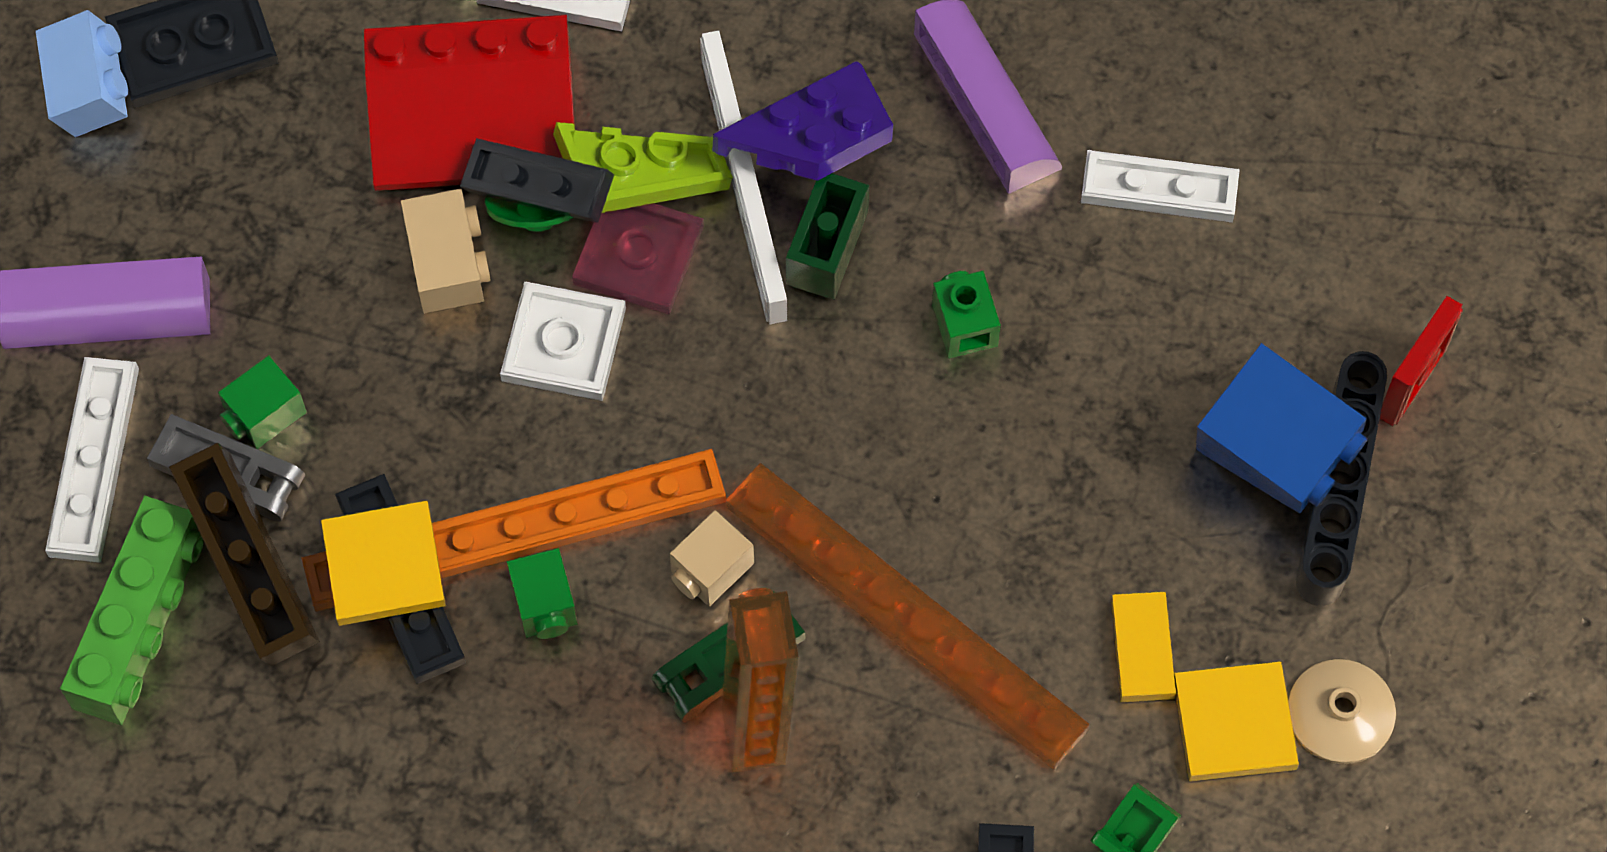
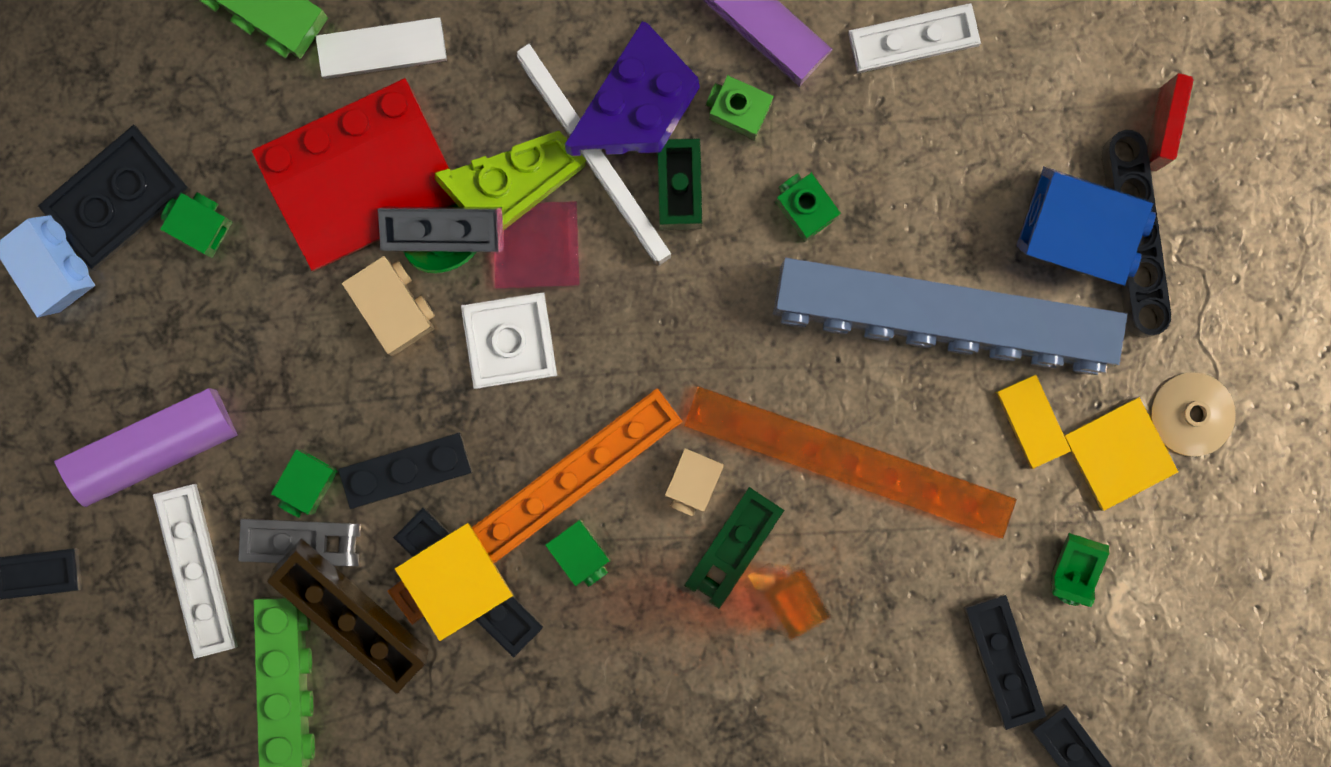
camera: 20 degrees left, 20 degrees up
none -> green brick [160,192,233,258]
none -> black plate [338,432,473,509]
none -> bright green brick [705,75,774,141]
none -> sand blue brick [773,258,1127,375]

